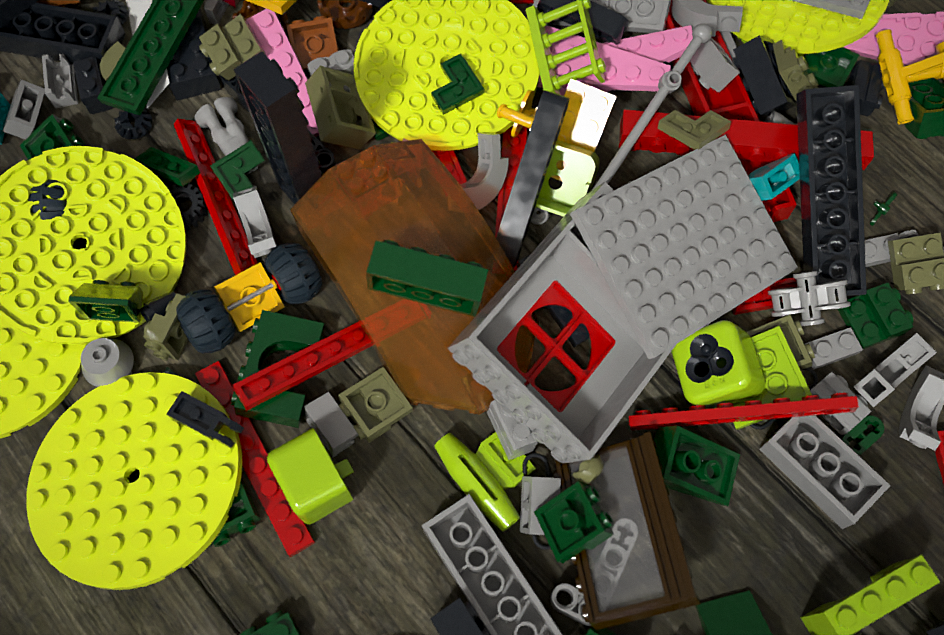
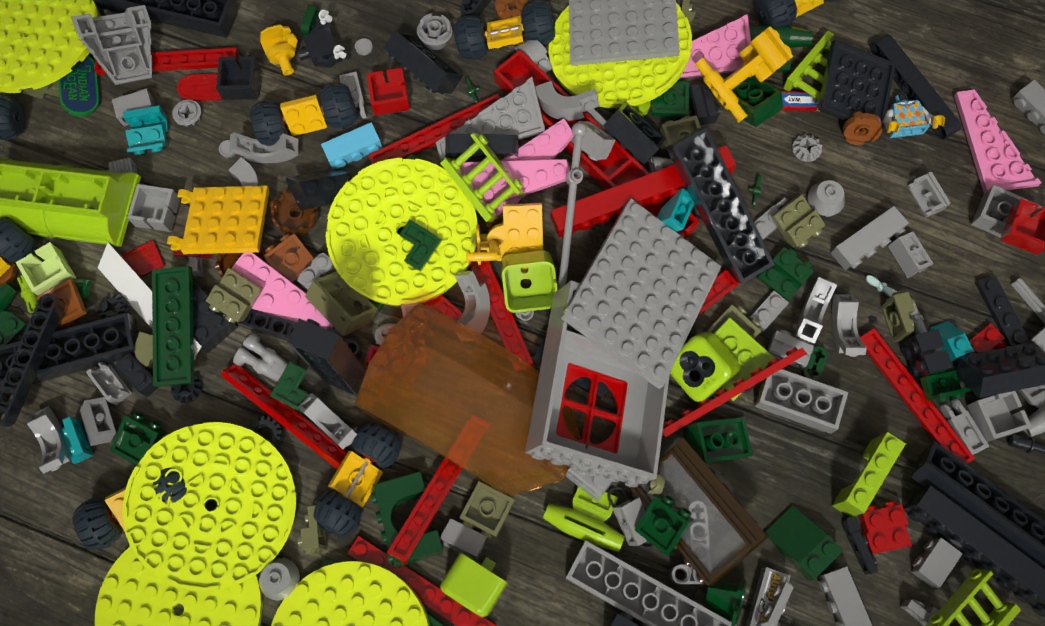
camera: 25 degrees left, 5 degrees up
dark green slope [68,280,143,323] -> none
dark green plate [134,147,200,187] -> none
black cone [139,291,176,322] -> none
black hinge [166,391,244,448] -> none
dark green brick [366,240,489,317] -> none
black beam [490,90,569,268] -> none
olive plate [658,110,731,150] -> none
light grey axle [768,271,851,326] -> none
olive plate [773,40,818,102] -> none

